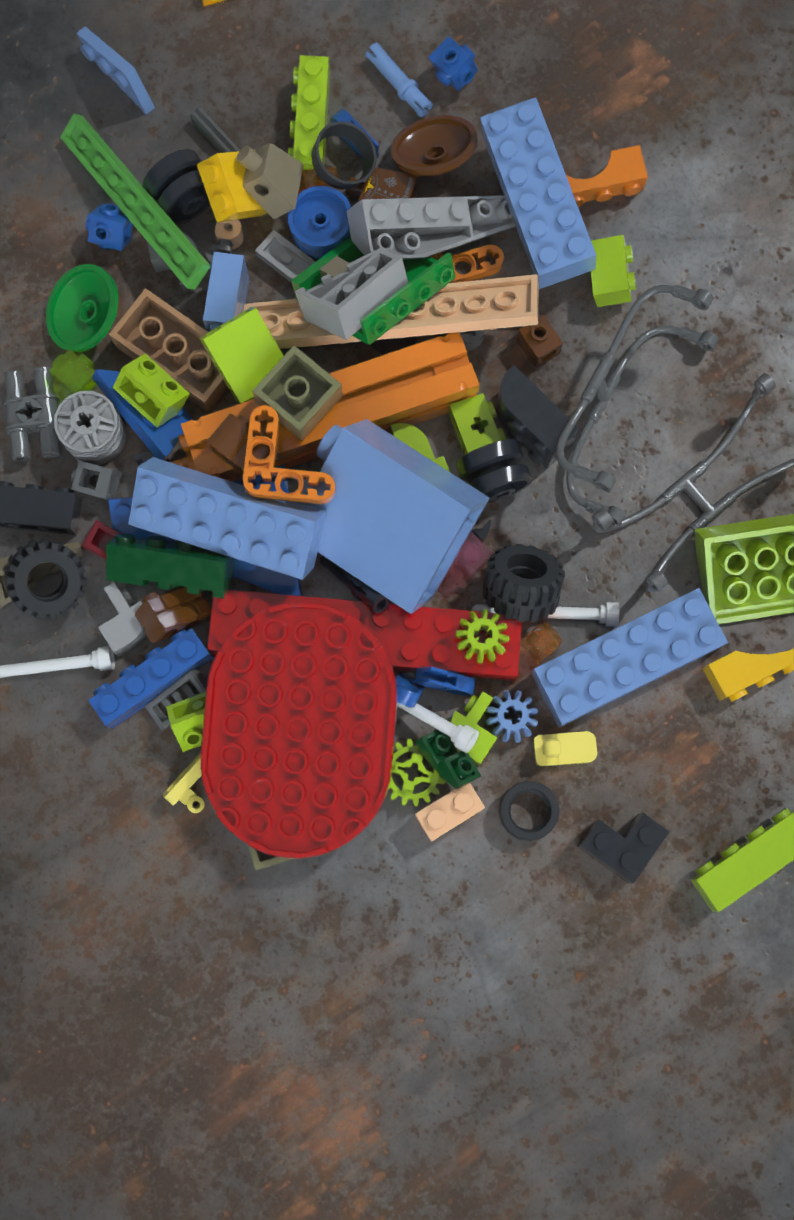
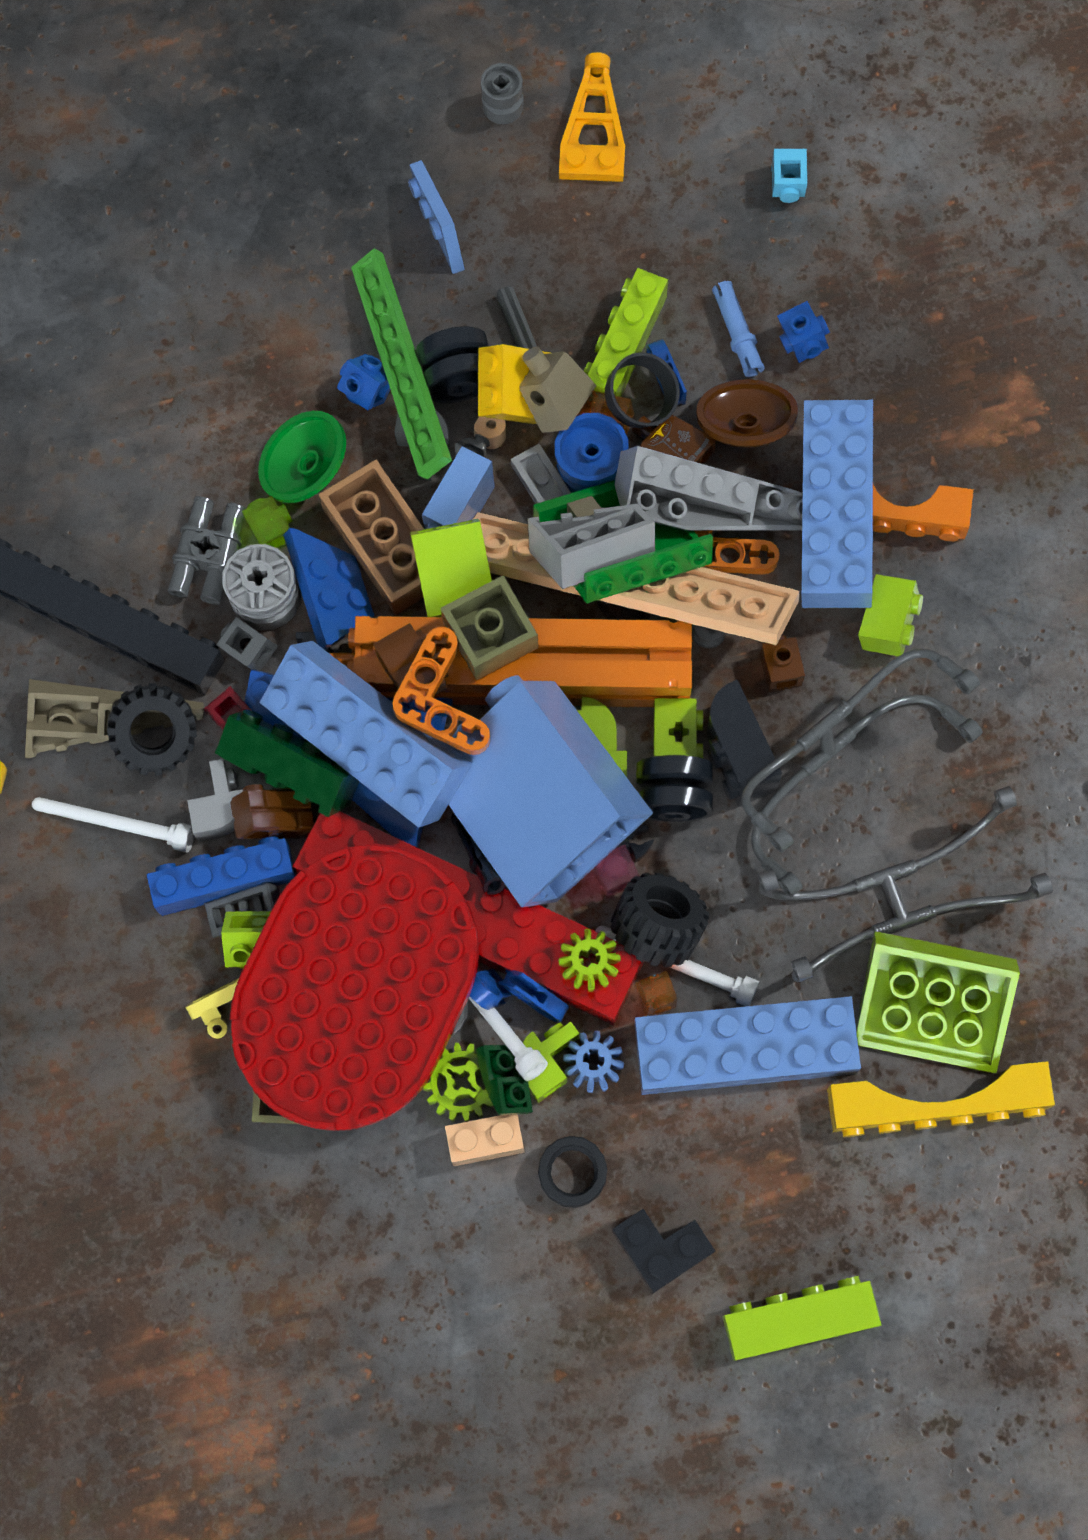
camera: 25 degrees right, 5 degrees down
lime brick [112,354,190,428] -> none
light yellow piece [533,731,597,767] -> none

